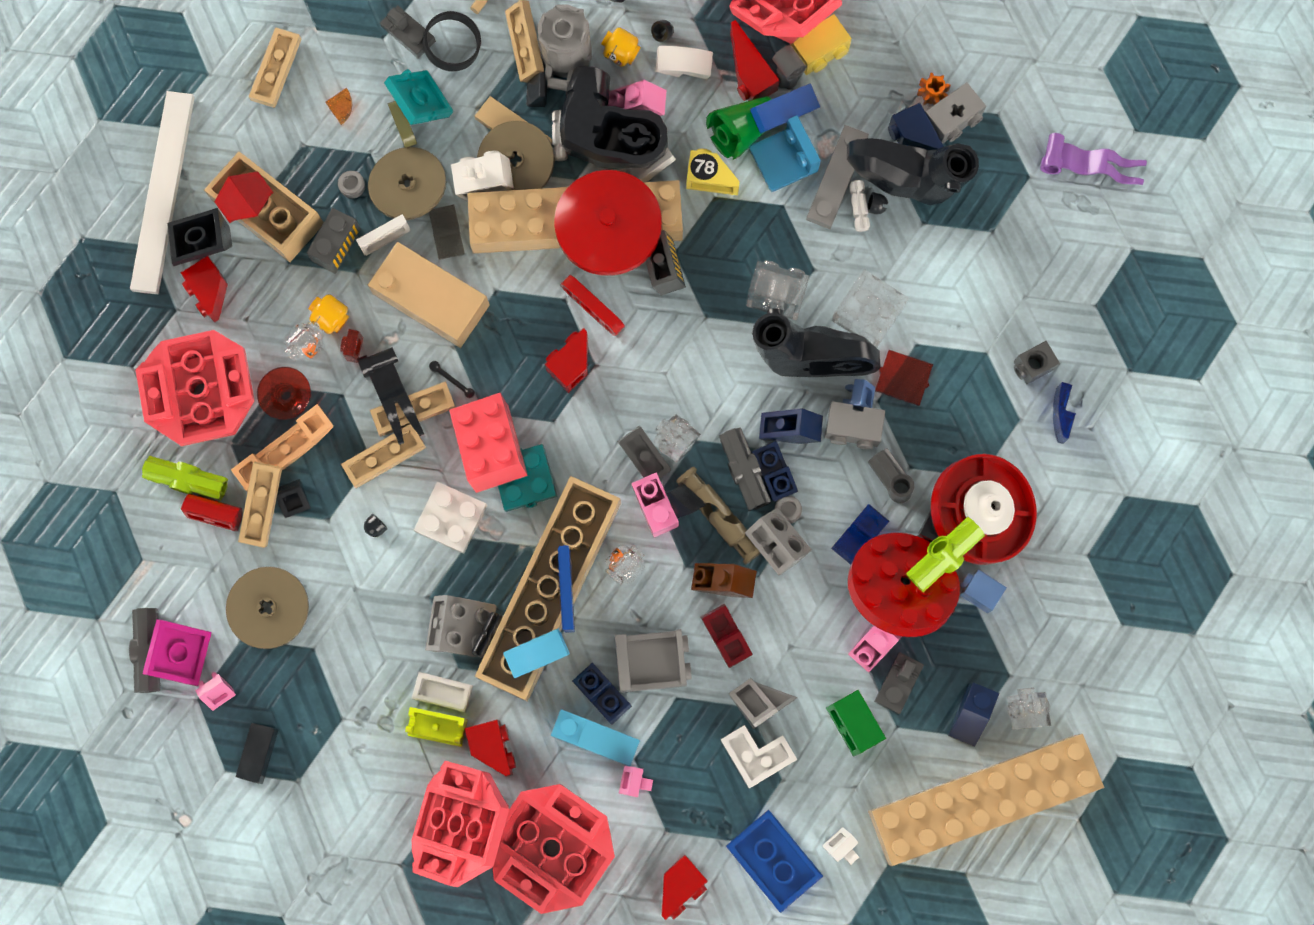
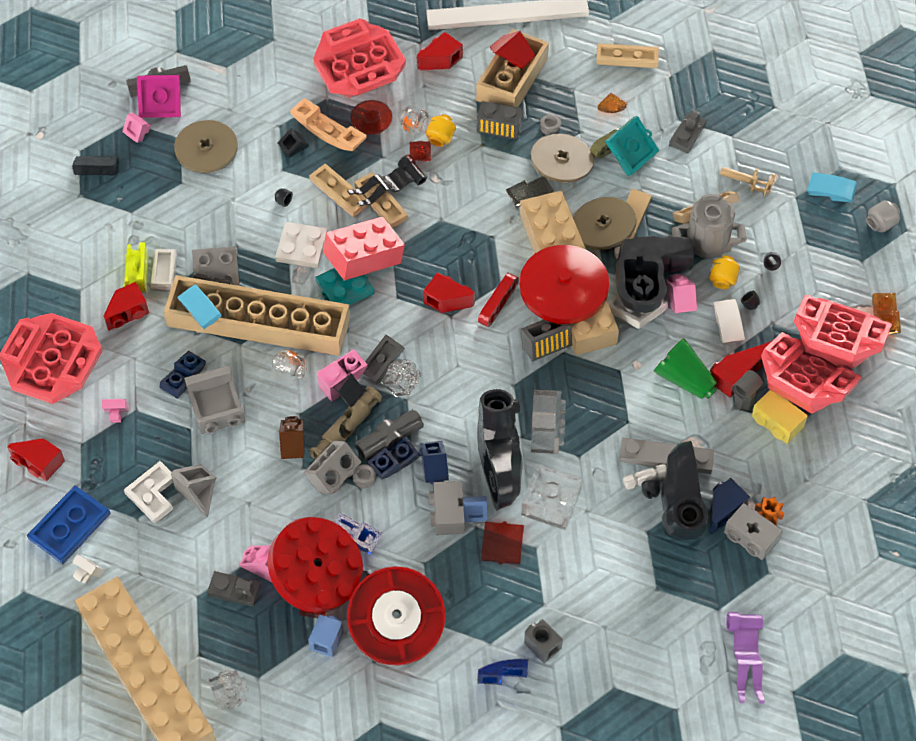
camera: 75 degrees right, 20 degrees down
lime piece [142,456,228,501] -> none
black slope [167,208,232,266] -> none
red brick [181,494,243,531] -> none
tan plate [238,462,282,548] -> none
white tile [356,214,410,256] -> none
tan brick [368,242,490,348] -> none
coral piece [412,761,509,887] -> none
black tyre [423,11,481,71] -> none
black hinge [429,361,475,398] -> none
white brick [451,151,514,200] -> none
black slope [526,72,547,107] -> none
medium azure slope [551,709,640,766] -> none
blue tile [558,545,575,633] -> none
light yellow slope [686,148,740,195] -> none
dark red slope [700,604,753,668] -> none
dark azure bracket [749,115,821,192] -> none
blue tile [750,83,820,134] -> none
green hinge [826,689,886,757] -> none
dark grey piece [868,448,914,503] -> none
lime piece [906,517,985,592] -> none
dark blue slope [948,682,999,747] -> none

